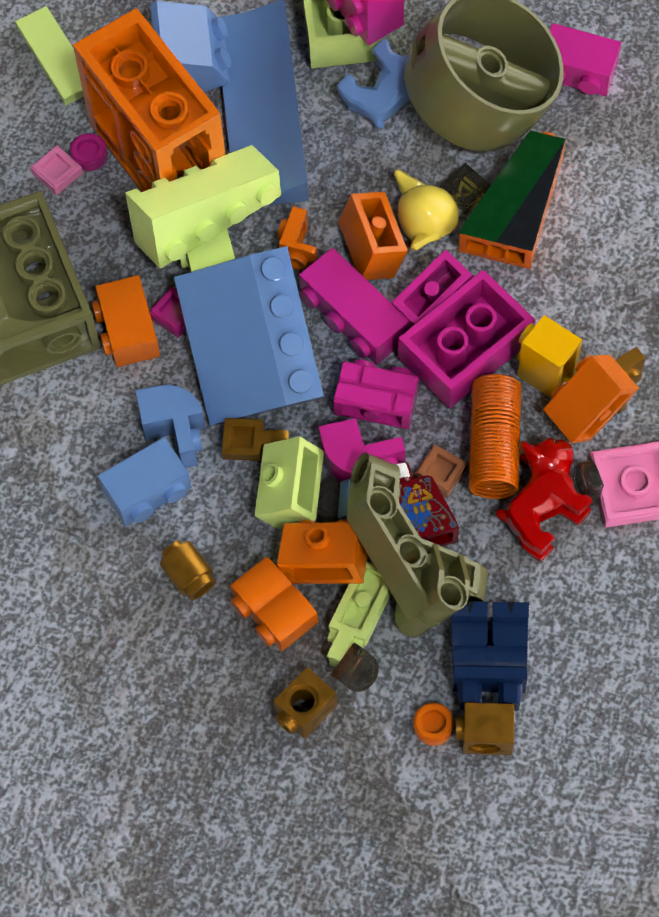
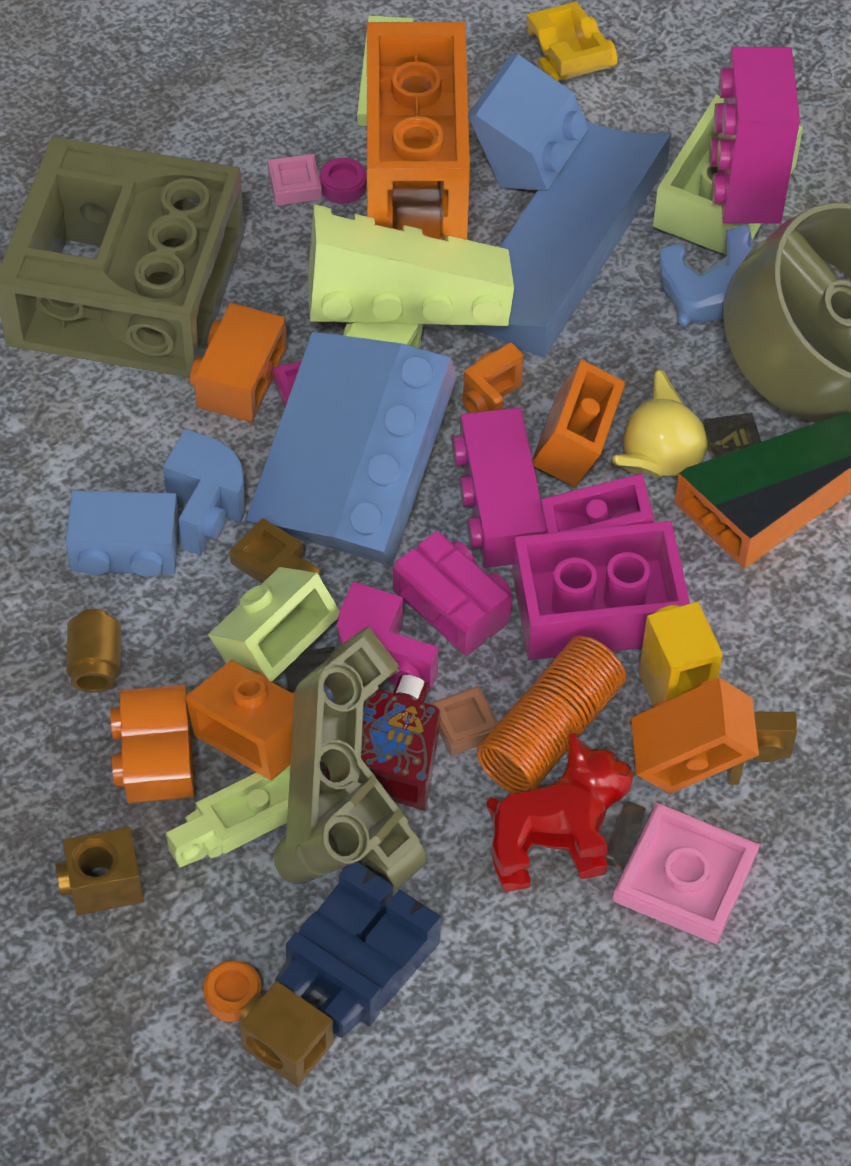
camera: 30 degrees right, 10 degrees down
clear smoke tile [331,642,379,692] -> none

